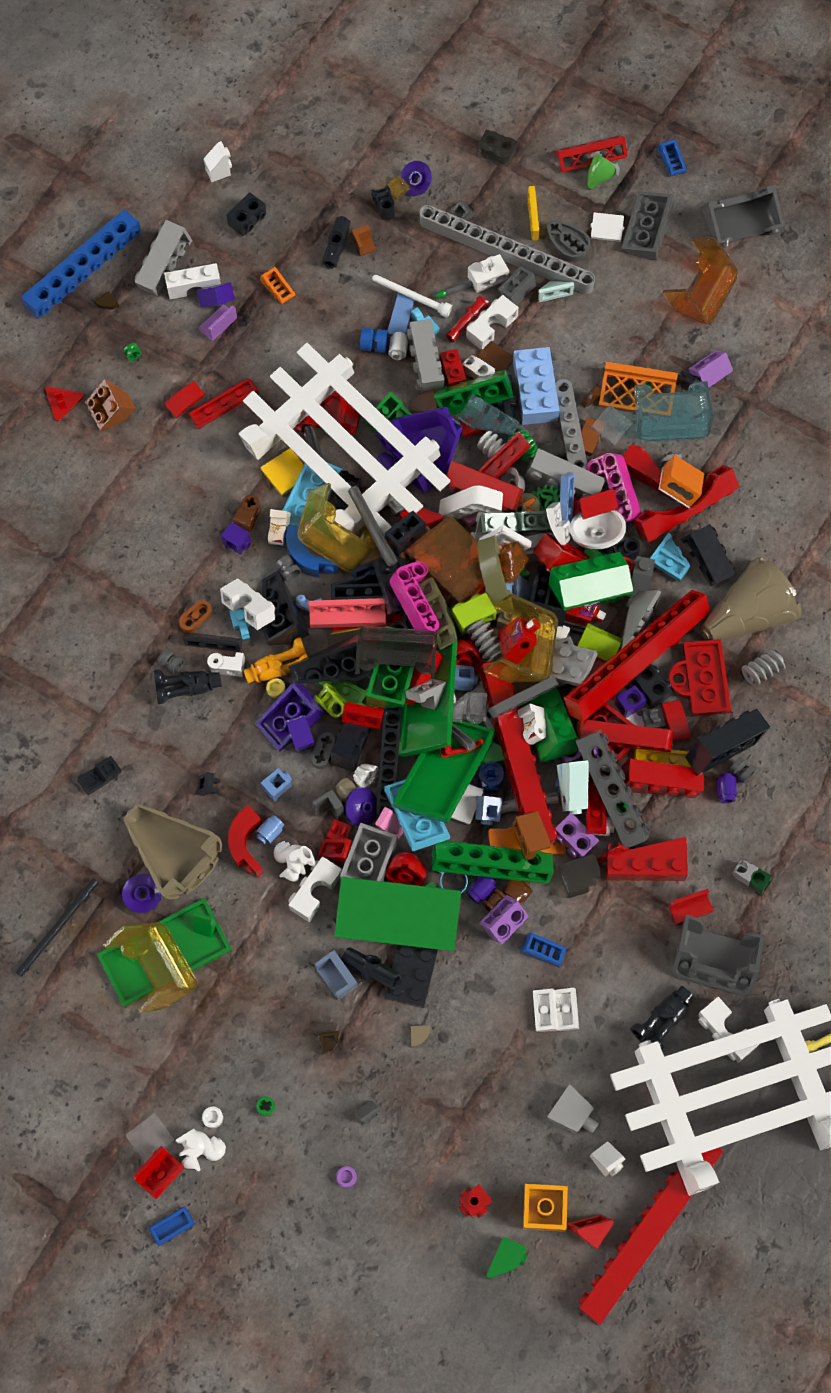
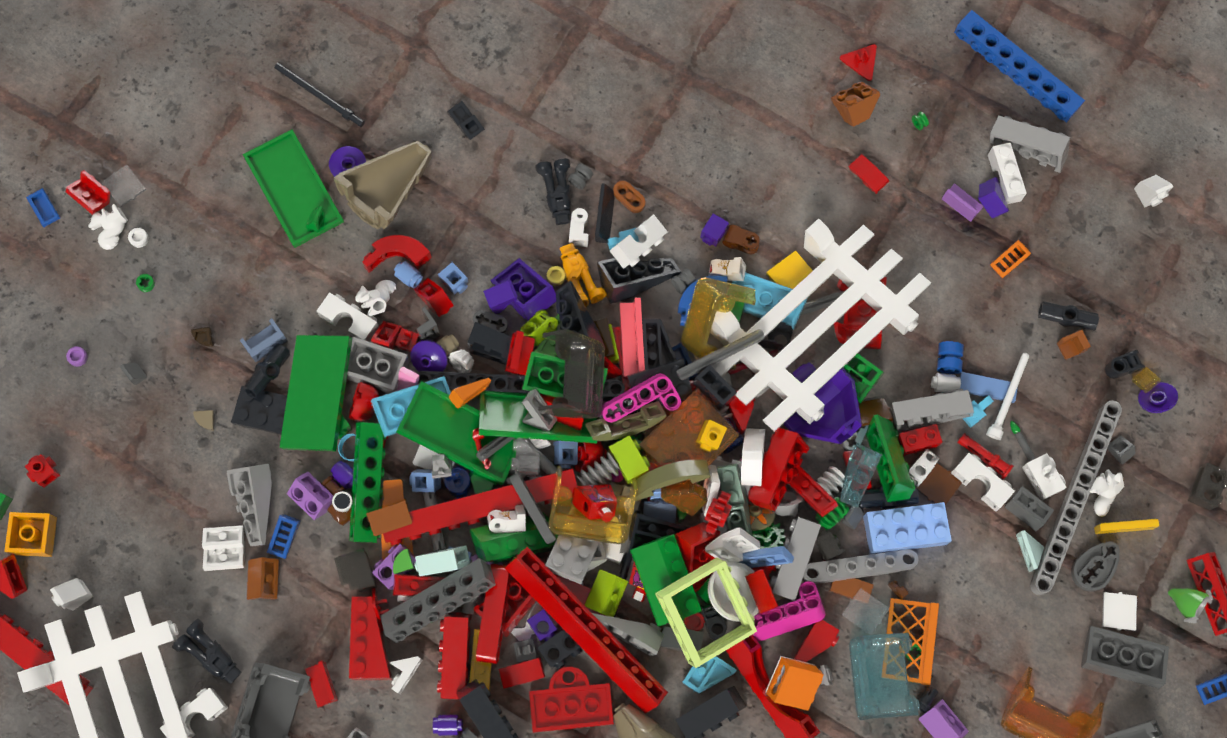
camera: 85 degrees right, 5 degrees up
dark brown tile [94,291,119,309] -> none
clear yellow windscreen [103,922,198,1013] -> none
red tile [188,378,259,429] -> none
black tile [197,772,220,796] -> none
black brick [226,192,266,236] -> none
light blue arm [296,595,322,612] -> none
light grey torso [546,1084,599,1134] -> none
none -> light grey wedge [227,464,272,546]
none -> dark orange panel [247,557,279,600]
none -> black tile [332,491,352,512]
none -> white slope [390,656,423,695]
none -> bright green tile [393,549,414,574]
none -> red slope [414,278,454,317]
none -> light grey brick [432,454,452,479]
none -> orange slope [449,378,491,409]
none -> yellowish green window [655,558,757,668]
none -> yellow brick [696,420,727,452]
none -> red gear [704,491,732,534]
none -> white animal [1089,470,1124,517]

